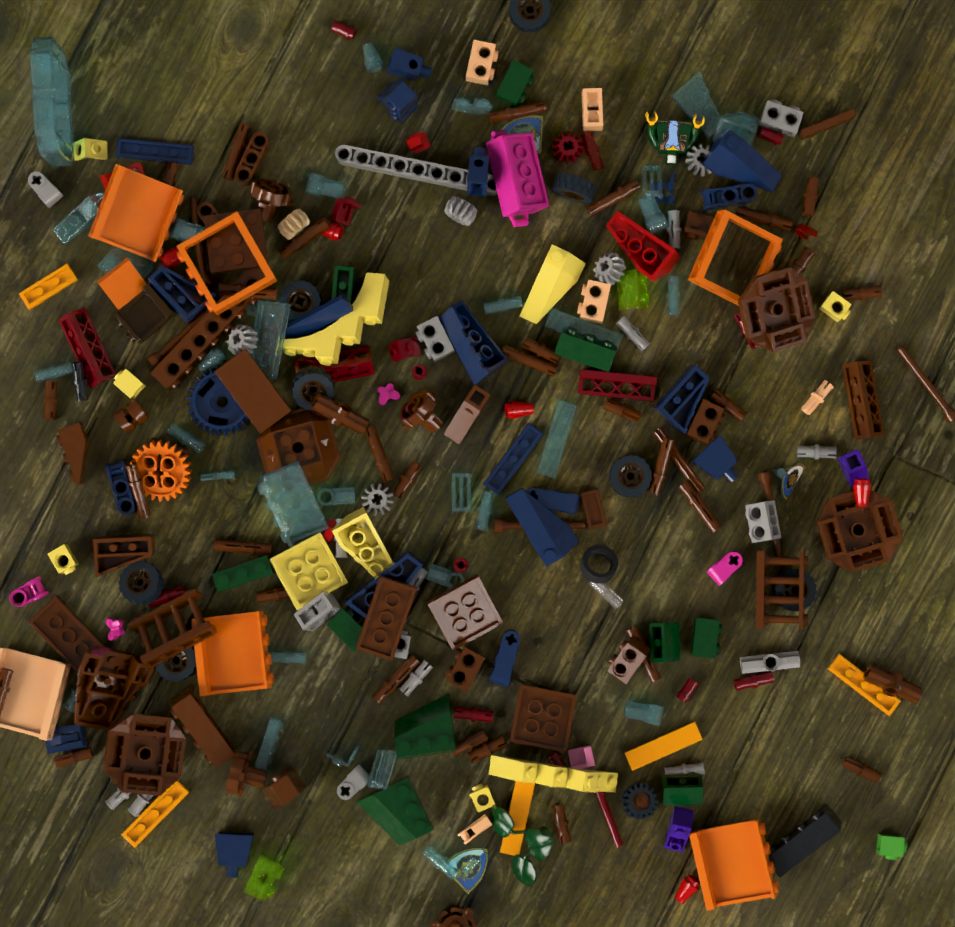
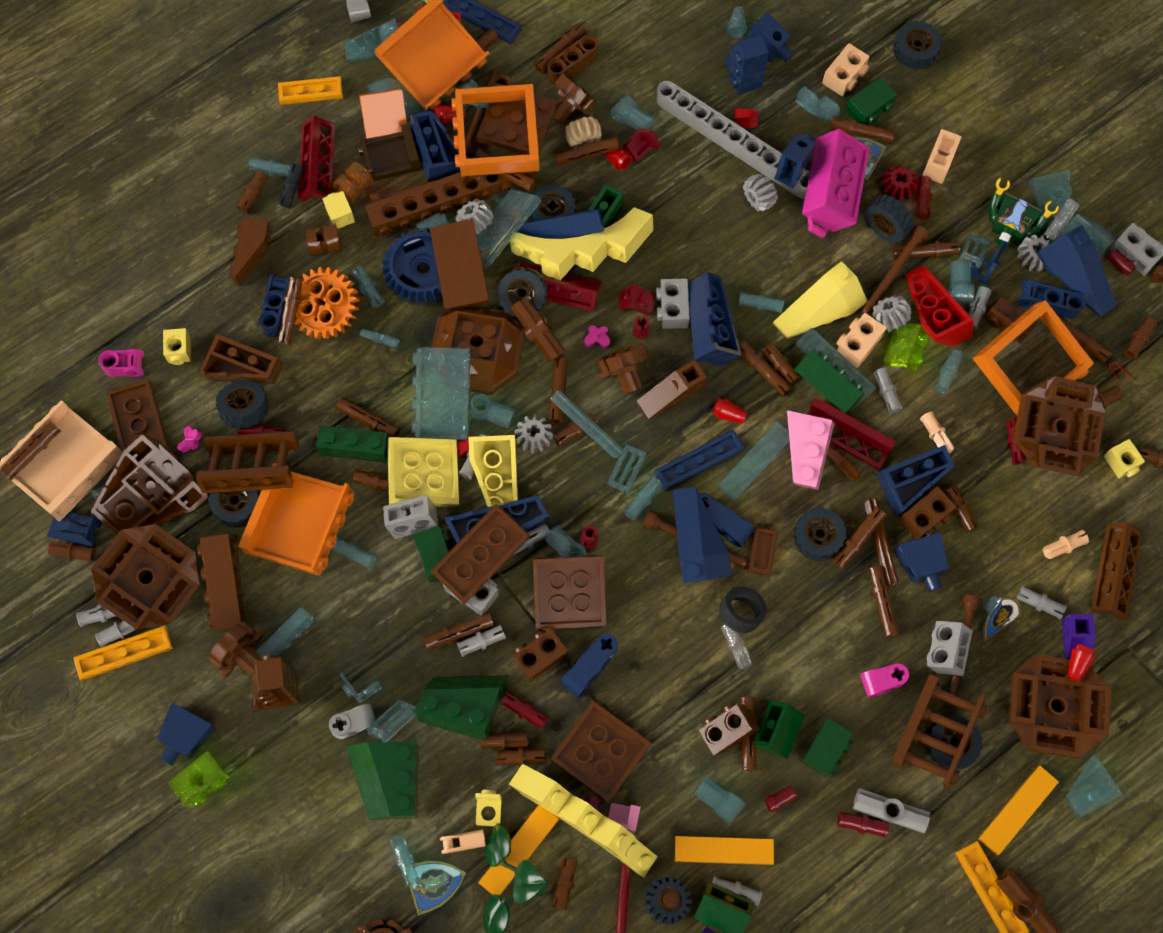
camera: 25 degrees right, 15 degrees down
none -> clear orange wheel [333,162,374,203]
none -> clear light blue axle [550,390,623,458]
none -> bright pink wedge [787,411,834,490]
none -> reddish brown piece [862,225,930,315]
none -> light nougat axle [920,412,954,453]
none -> light orange tile [978,765,1059,856]
none -> clear axle [1044,198,1079,241]
none -> clear light blue wing [1065,754,1123,819]

